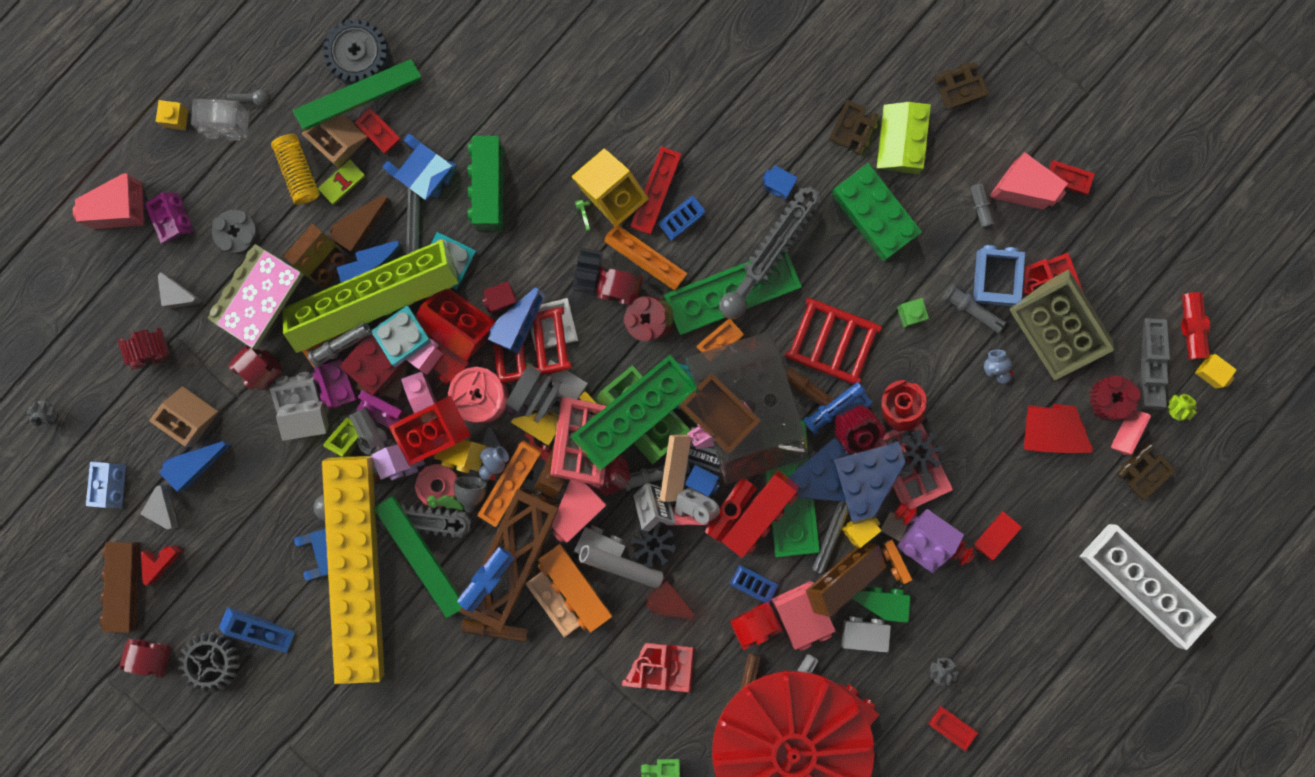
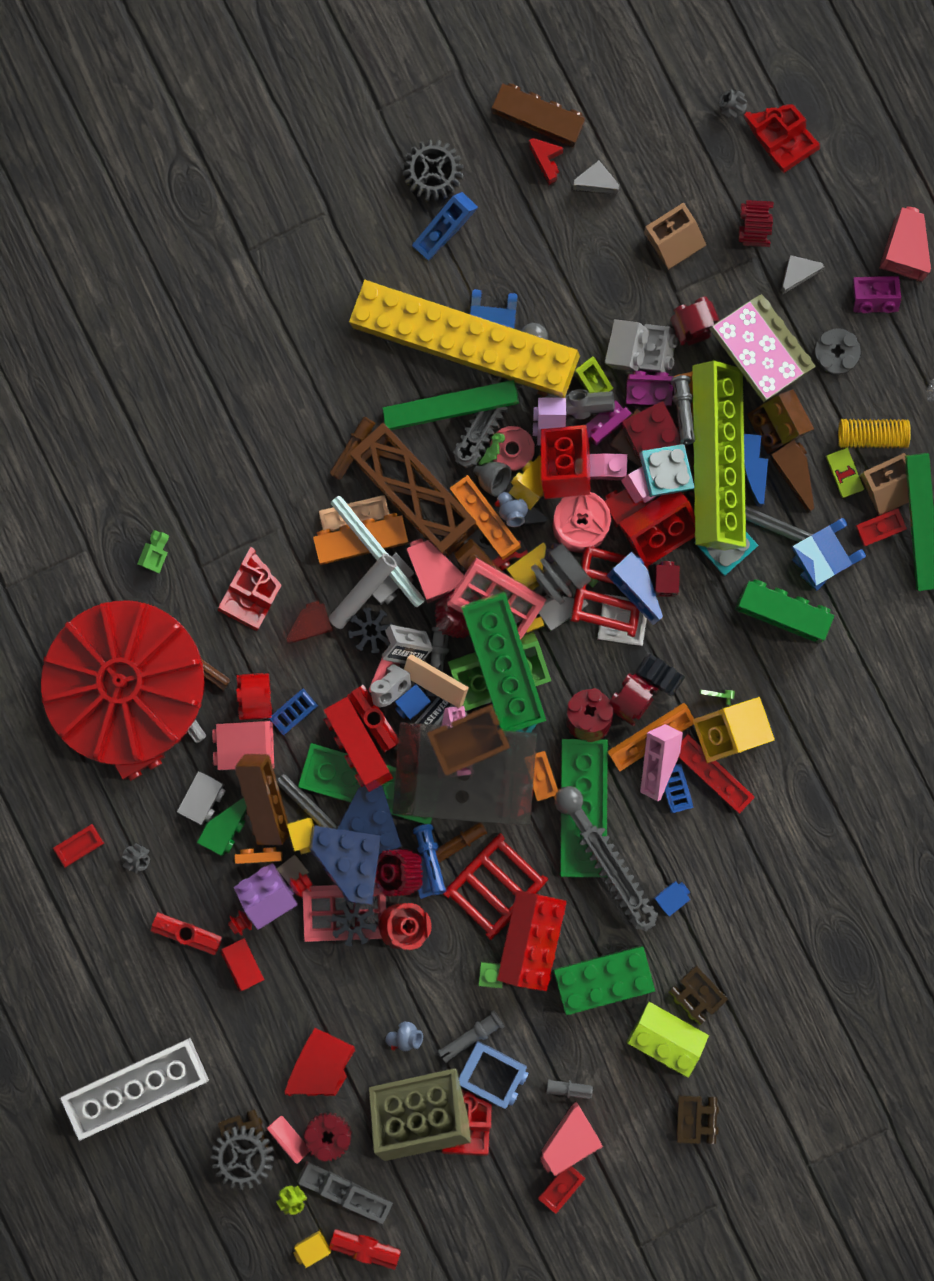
camera: 115 degrees right, 0 degrees up
medium blue bracket [86,462,126,508] -> none
dark red brick [119,639,171,678] -> none
blue slope [159,441,231,491] -> none
blue piece [457,546,515,613] -> none
none -> red piece [151,912,222,955]
none -> dark grey gear [211,1126,274,1190]
none -> light aqua axle [331,496,425,607]
none -> red brick [497,890,567,991]
none -> bright pink slope [640,724,683,801]
none -> red slope [744,104,820,173]

